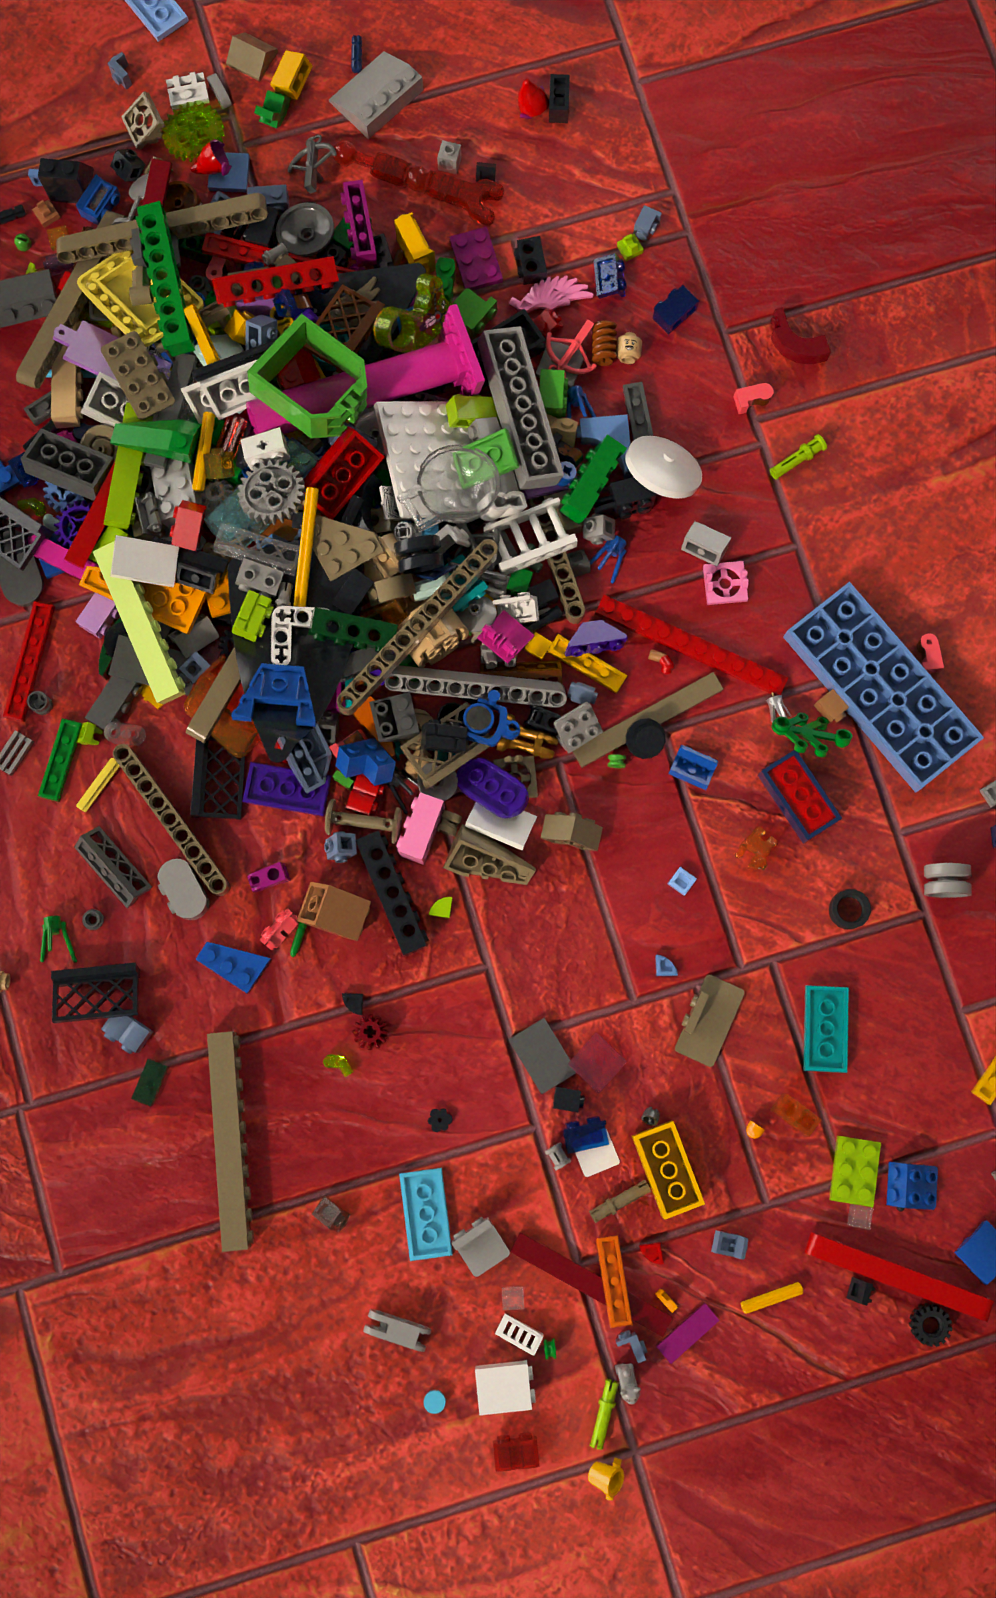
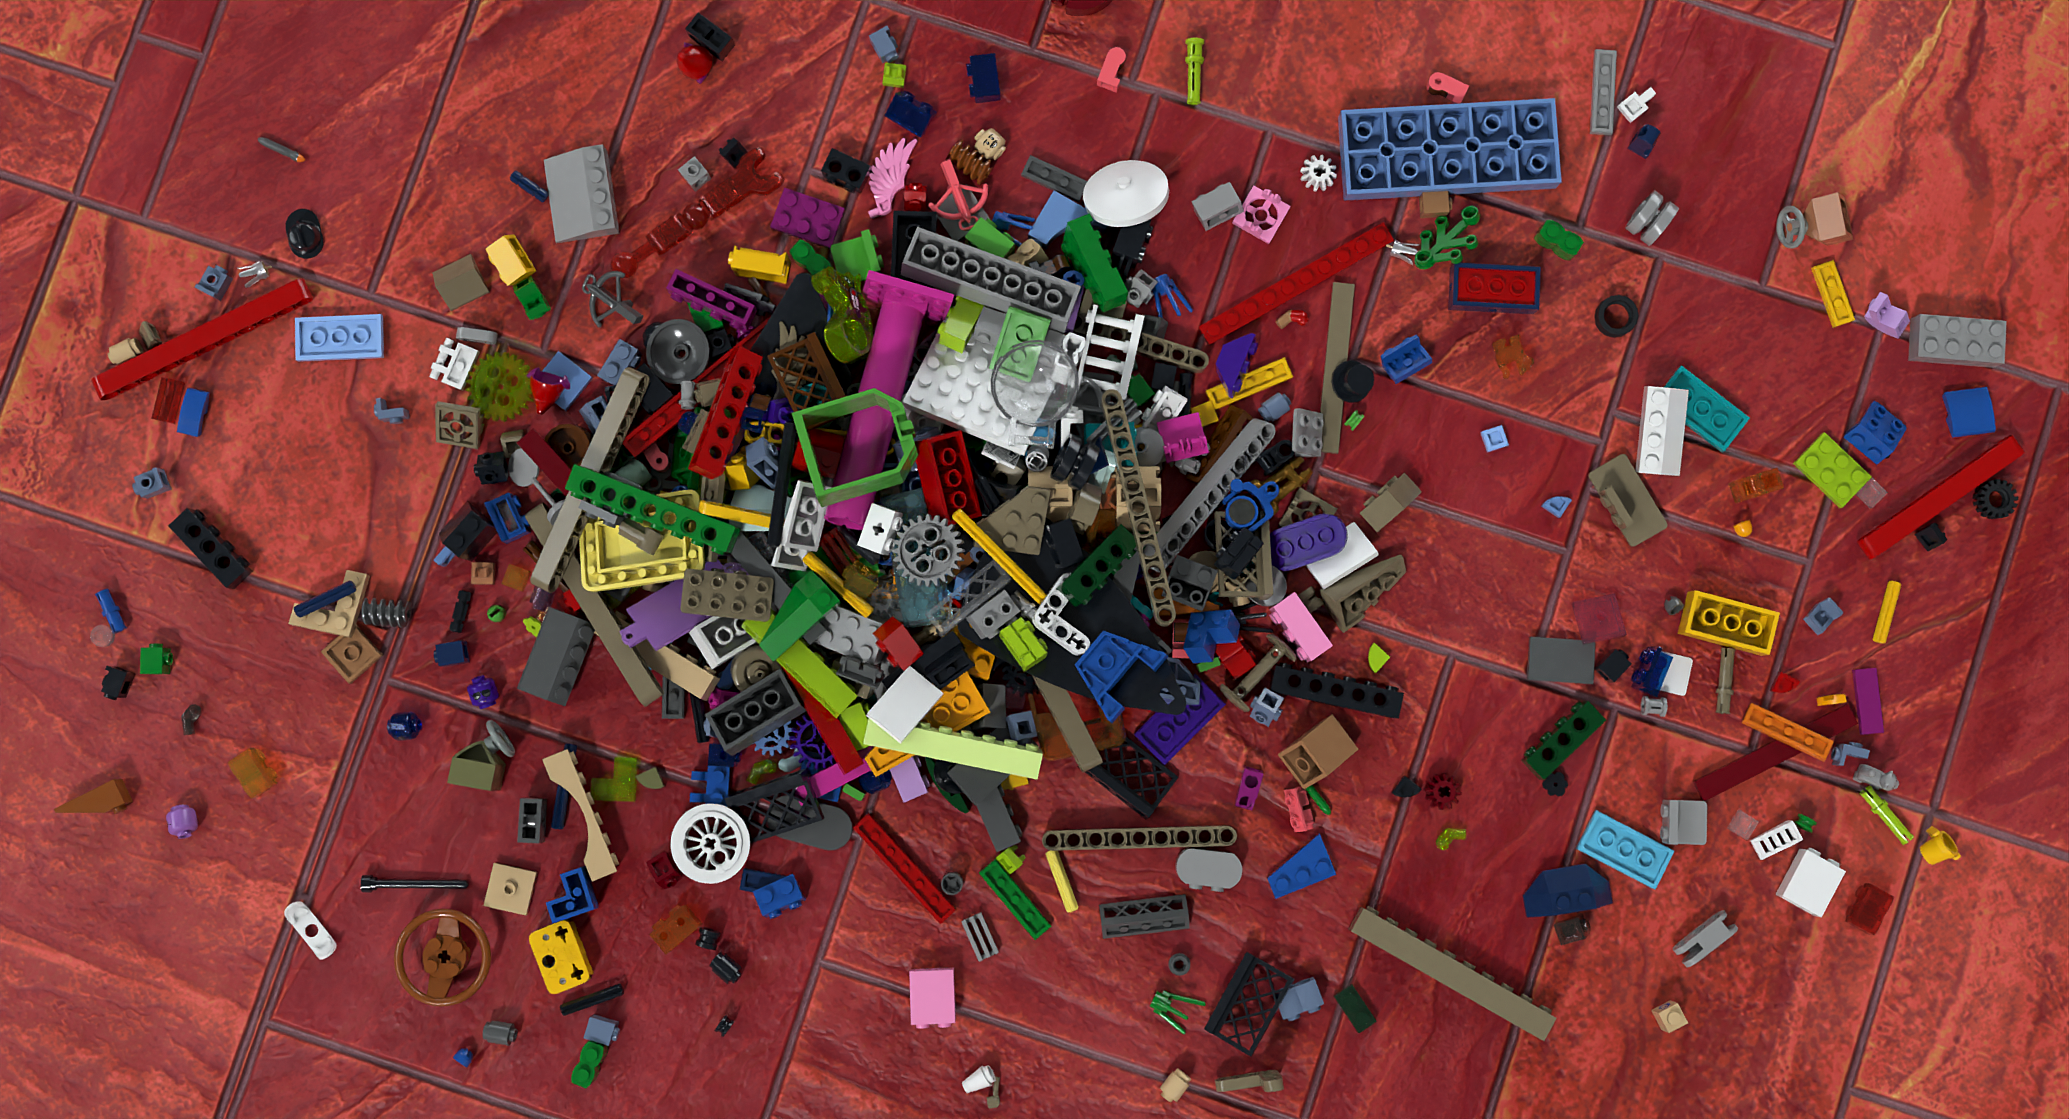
camera: 55 degrees left, 5 degrees up
clear plate [104,722,146,746] -> none
medium azure tile [424,1390,446,1414] -> none
none -> sand green piece [615,458,651,487]
none -> bright green tile [842,783,866,801]
none -> clear blue head [859,770,892,794]
none -> dark tan beam [1215,1070,1284,1092]
none -> white gear [1300,155,1337,192]
none -> dark green brick [1521,701,1606,780]
none -> dark blue wedge [1522,864,1613,917]
none -> green brick [1534,220,1584,260]
none -> white slope [1635,386,1689,476]
none -> tan brick [1651,1000,1688,1033]

